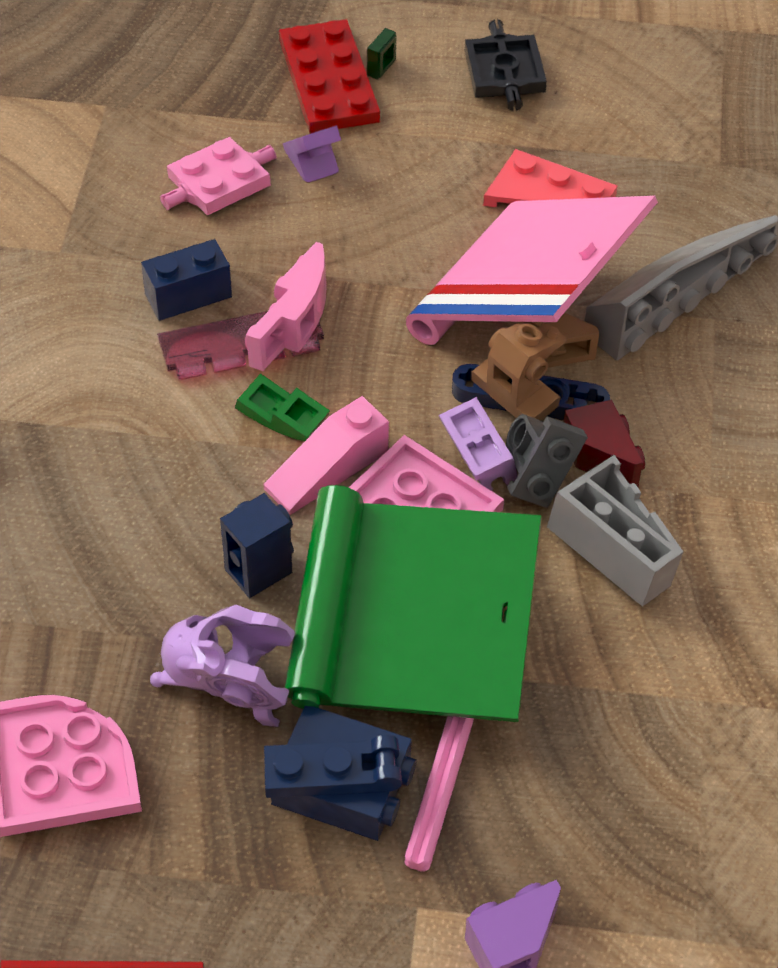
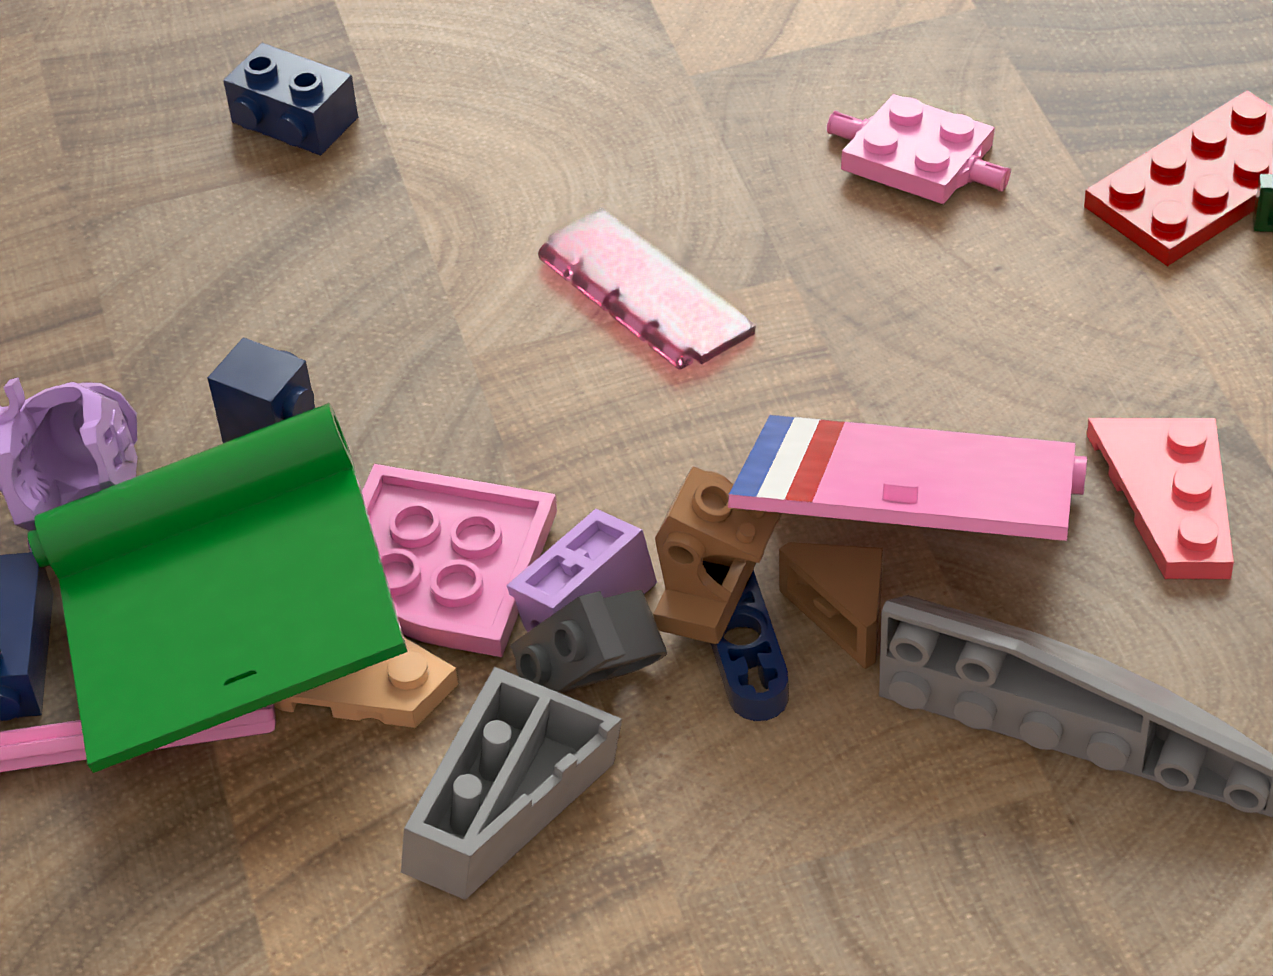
camera: 70 degrees right, 5 degrees down
dark blue brick [141,239,232,321] -> none
green slope [235,373,330,442] -> none
bright pink slope [245,242,327,371] -> none
bright pink slope [263,396,389,515] -> none
medium lavender slope [282,126,341,182] -> none
dark red slope [563,399,645,487] -> none

